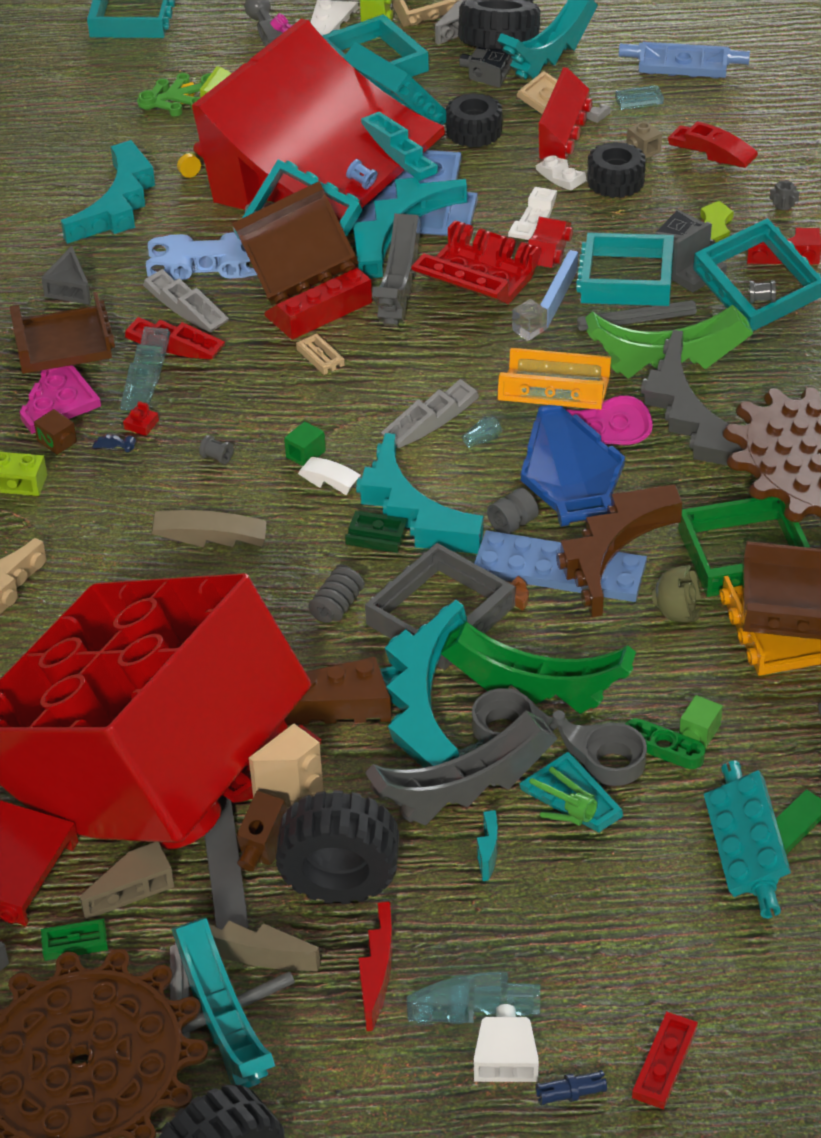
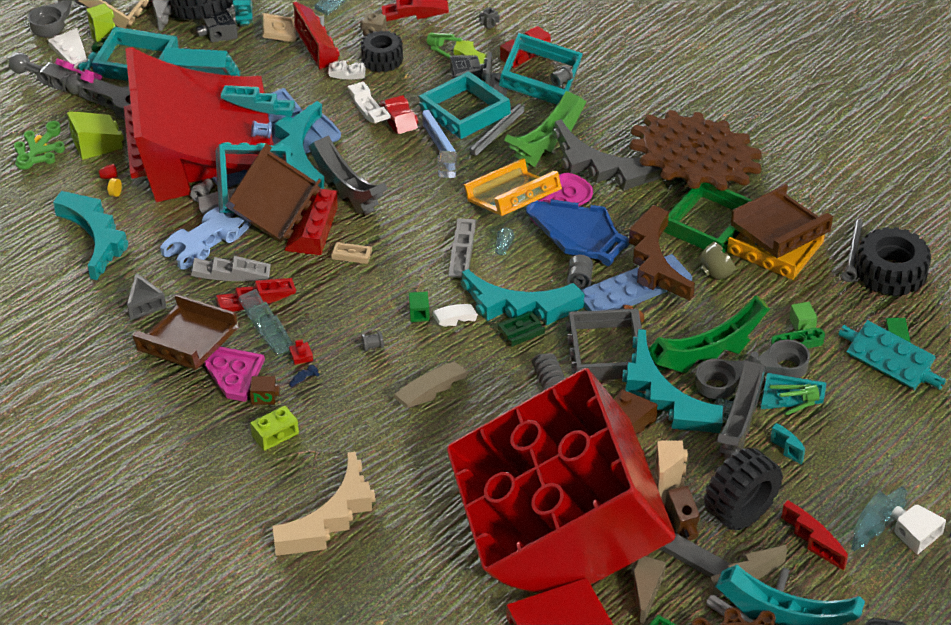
camera: 45 degrees left, 0 degrees up
red slope [411,220,541,305] -> none
black tyre [446,93,502,147] -> none
none -> bright green plant [427,32,463,59]

